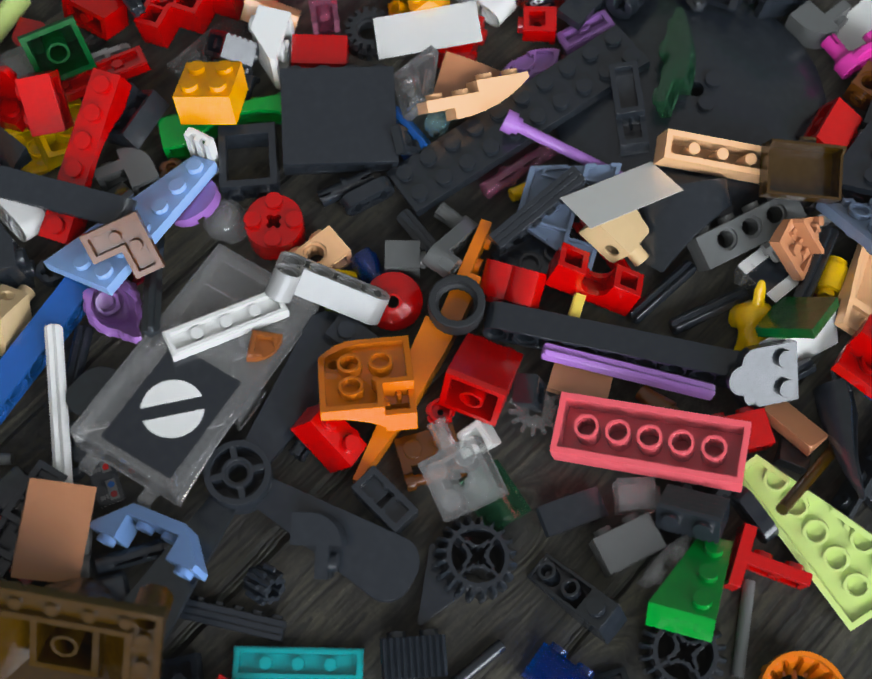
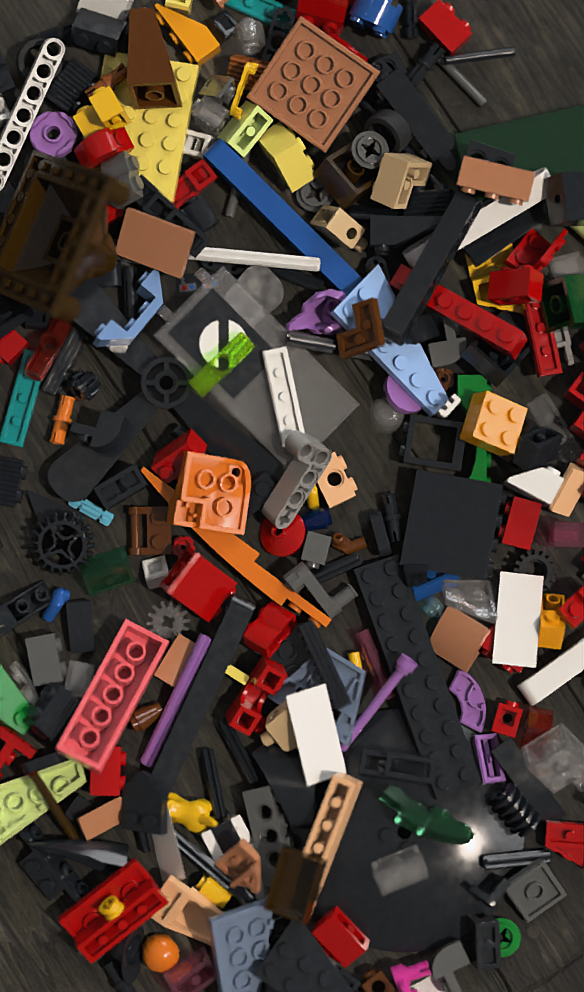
camera: 105 degrees right, 15 degrees up
red brick [243,192,306,261] -> none
dark orange tile [246,330,283,362] -> none
light nougat slope [417,68,529,122] -> none
clear brick [418,417,509,522] -> none
black tyre [428,274,486,336] -> none
black slope [512,373,547,413] -> none
dark green tile [755,297,840,339] -> none
none -> clear red piece [24,317,75,382]
none -> blue arm [42,587,70,622]
none -> orange pin [49,395,75,445]
none -> medium azure axle [68,499,114,526]
none -> clear neon green piece [188,331,256,398]
none -> reddish brown arm [331,532,367,554]
none -> clear brick [372,845,429,895]

